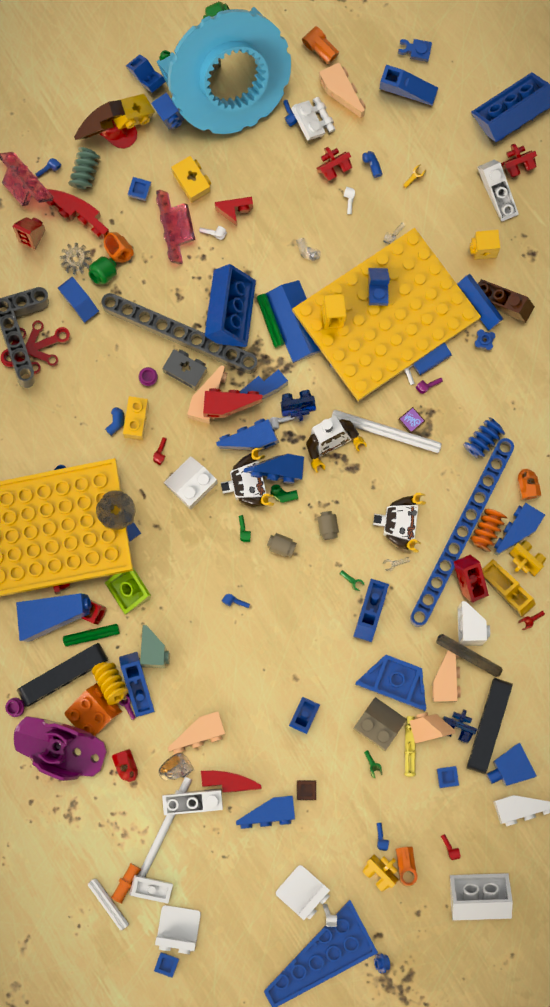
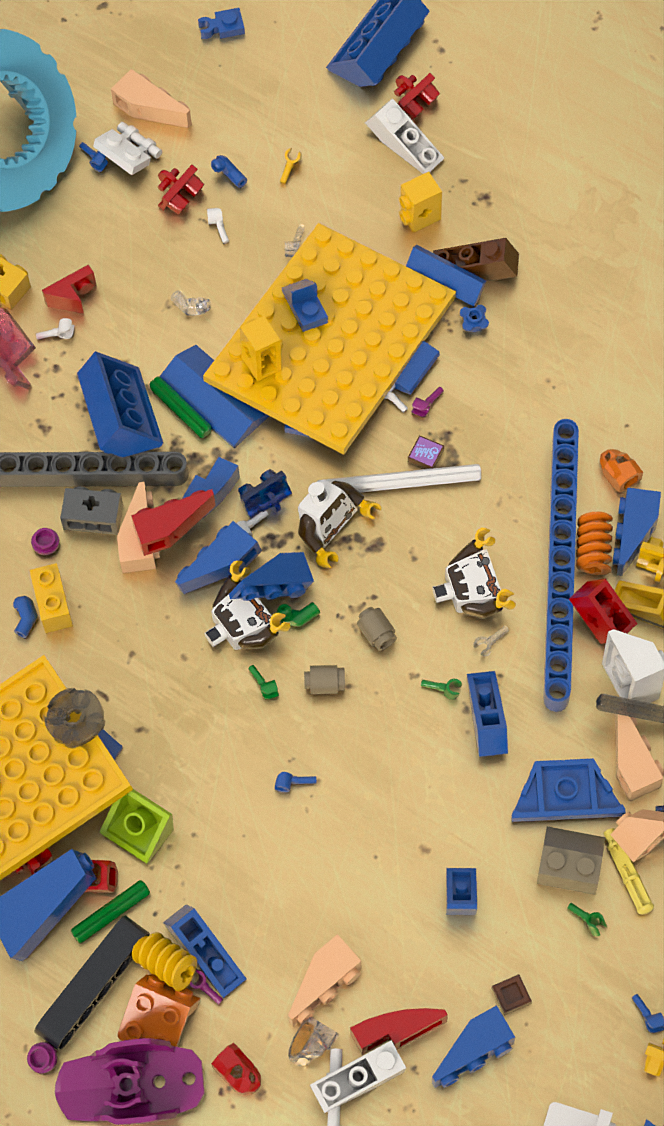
camera: 20 degrees left, 15 degrees down
sand green slope [140,625,170,669] -> none
red hand [153,437,167,465] -> none
white slope [164,456,217,510] -> none
orange piece [302,26,339,64] -> none
blue slope [379,65,438,106] -> none
blue piece [463,417,505,458] -> none

